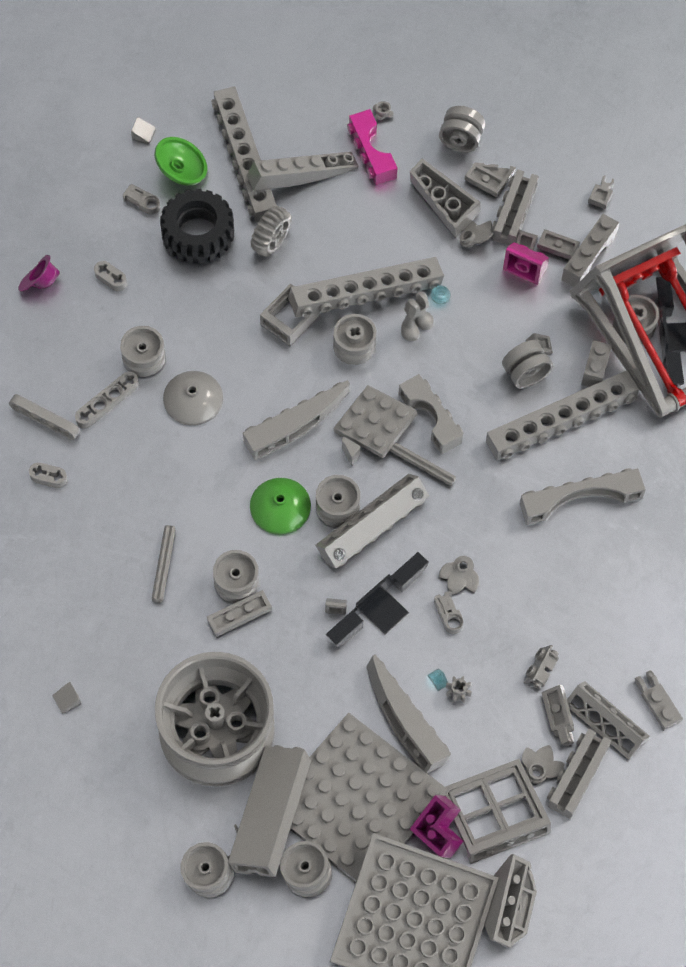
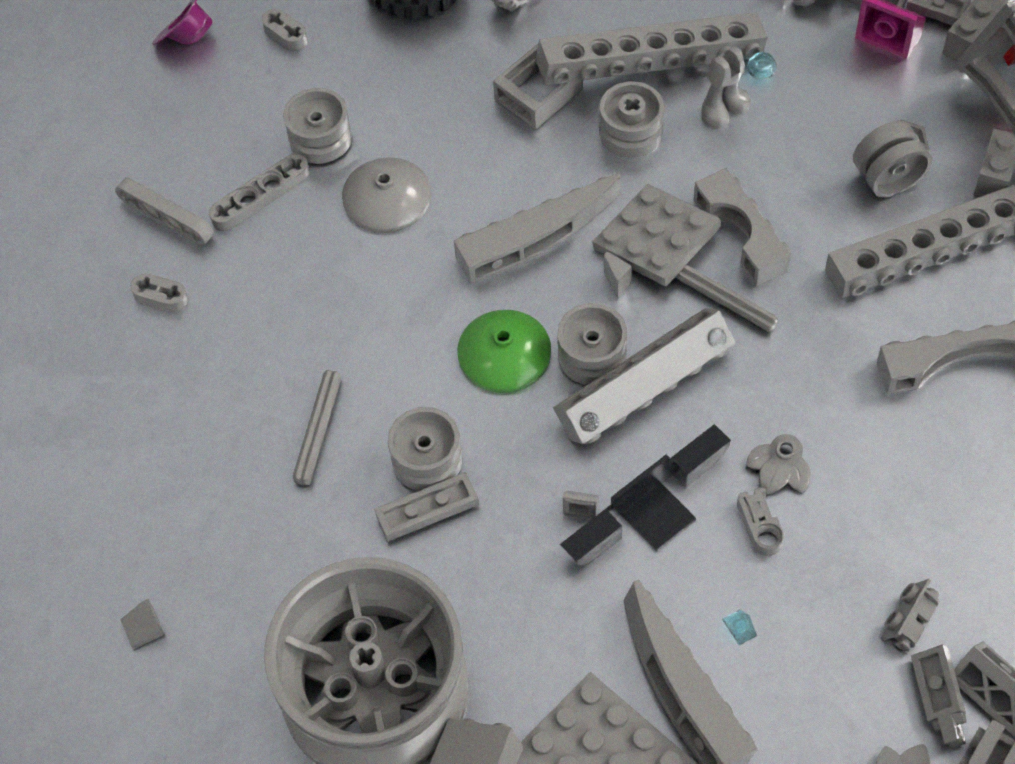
camera: 10 degrees right, 5 degrees down
light grey gear [446,676,472,703] -> none

